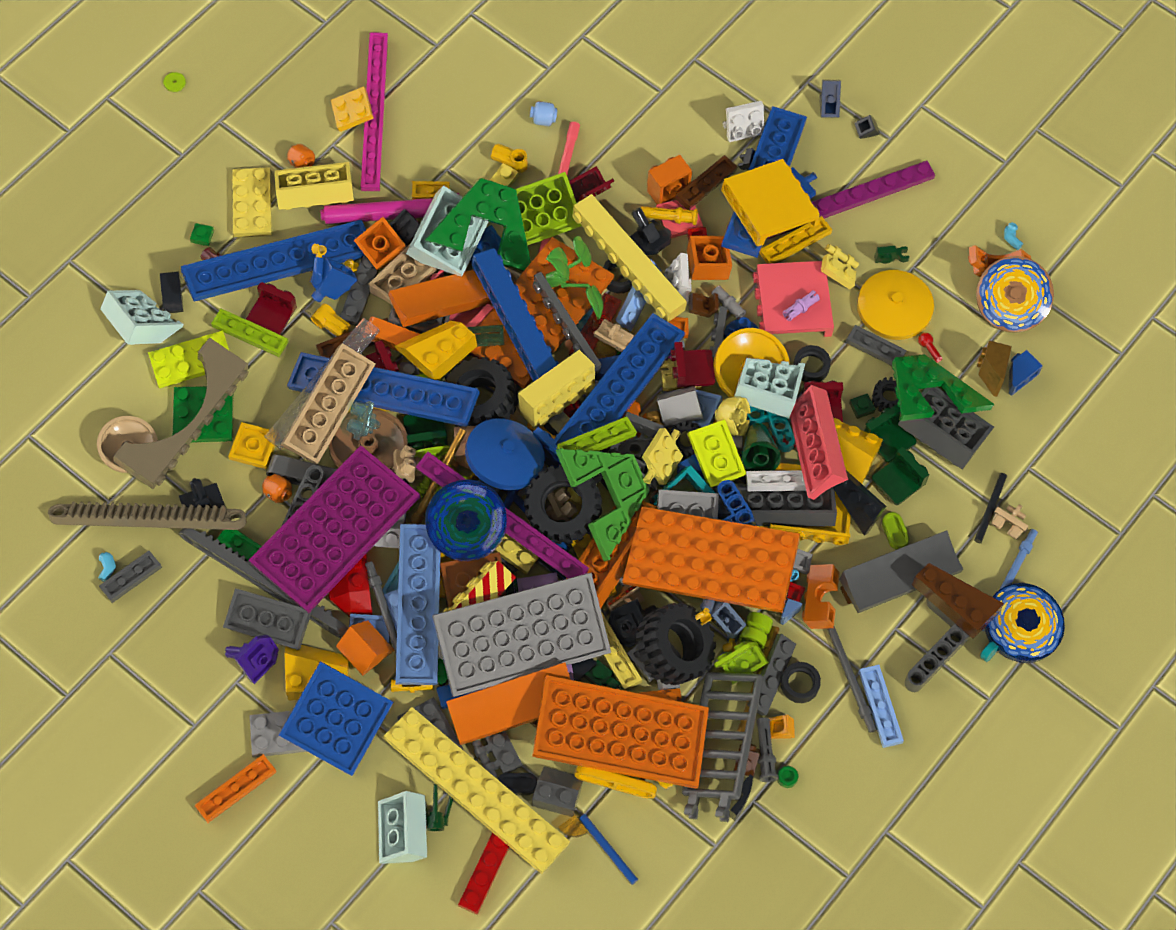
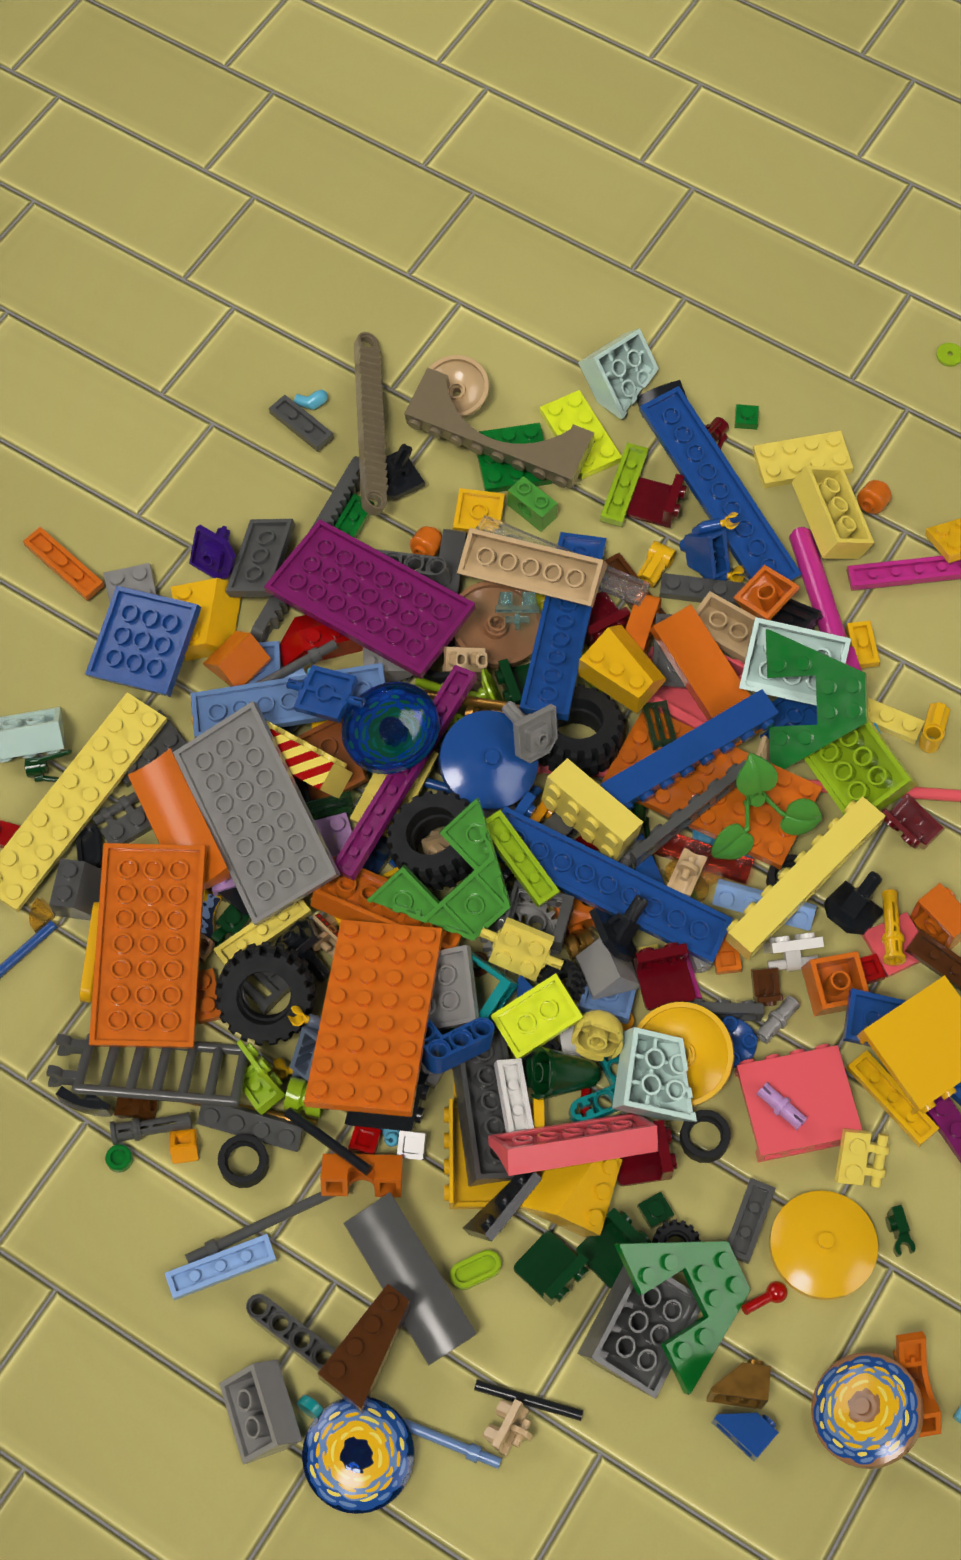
camera: 85 degrees right, 0 degrees up
medium blue slope [780,599,802,625] -> none
none -> light grey slope [219,1359,302,1465]
none -> black bar [284,1107,372,1176]
none -> blue plate [286,665,365,723]
none -> light grey piece [502,701,558,763]
none -> bright green brick [507,476,558,532]
none -> black piece [589,895,648,963]

